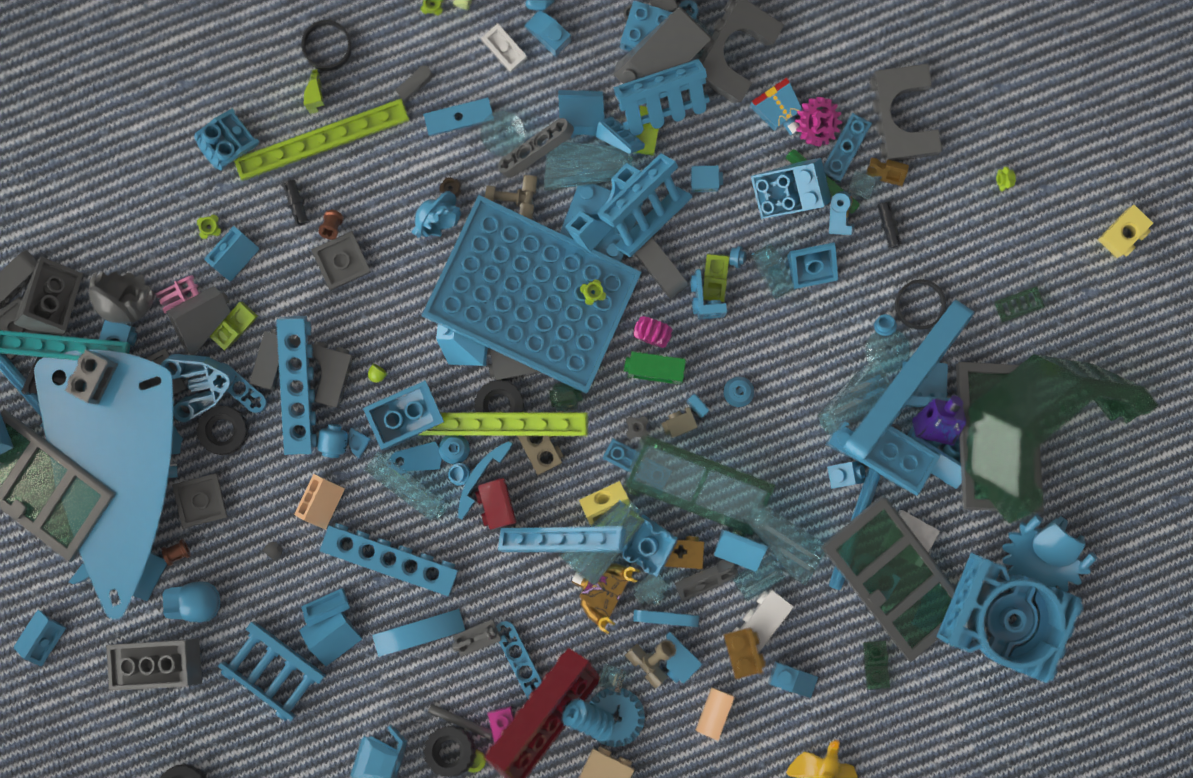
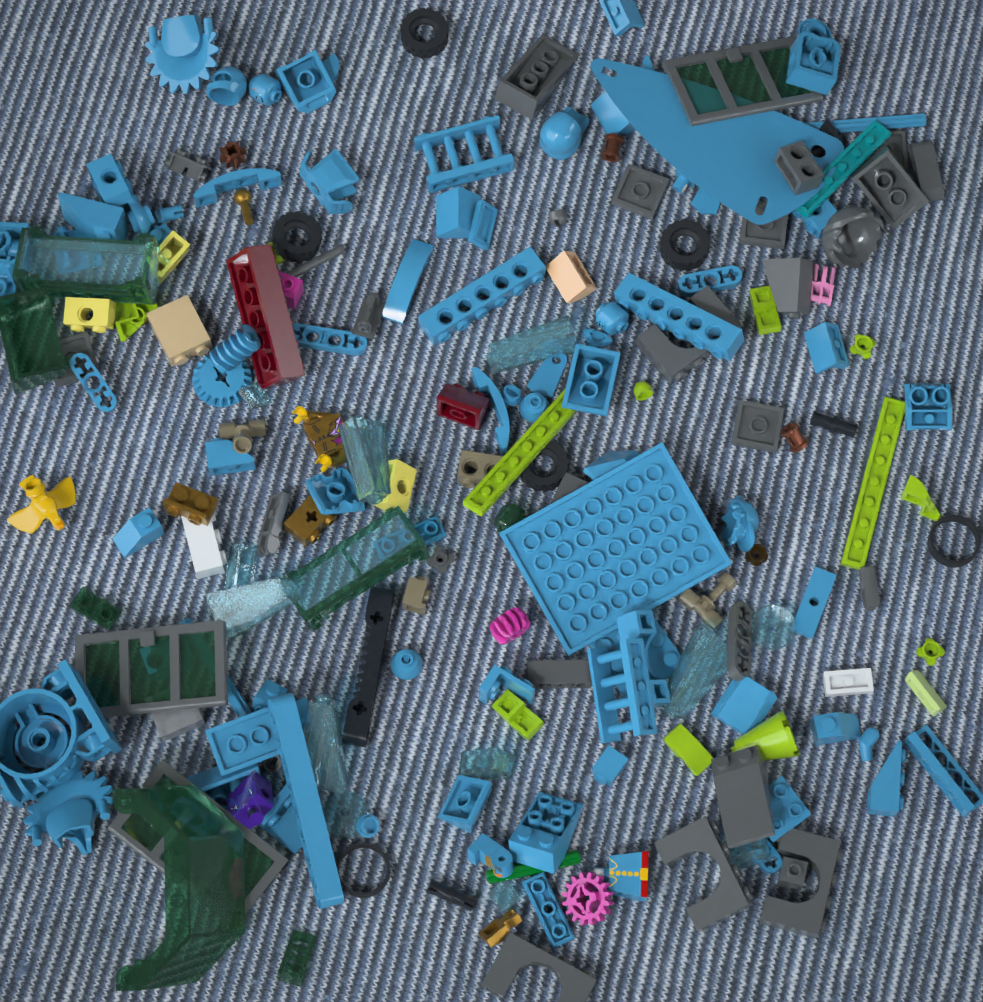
camera: 125 degrees right, 15 degrees down
dark azure connector [161,354,235,422] -> none
dark azure plate [498,527,626,552] -> none
lime plate [580,279,606,305] -> none
dark azure slope [596,117,645,154] -> none
dark azure fence [613,59,710,136] -> none
green window [624,351,686,385] -> none
clear light blue brick [633,574,669,605] -> none
dark azure beam [633,609,700,627] -> none
dark azure tile [686,394,709,419] -> none
light nougat brick [696,687,734,740] -> none
dark azure slope [714,530,767,572] -> none
dark azure plate [729,246,746,269] -> none
none -> black gear [342,585,395,748]
none -> lime cone [731,710,800,761]

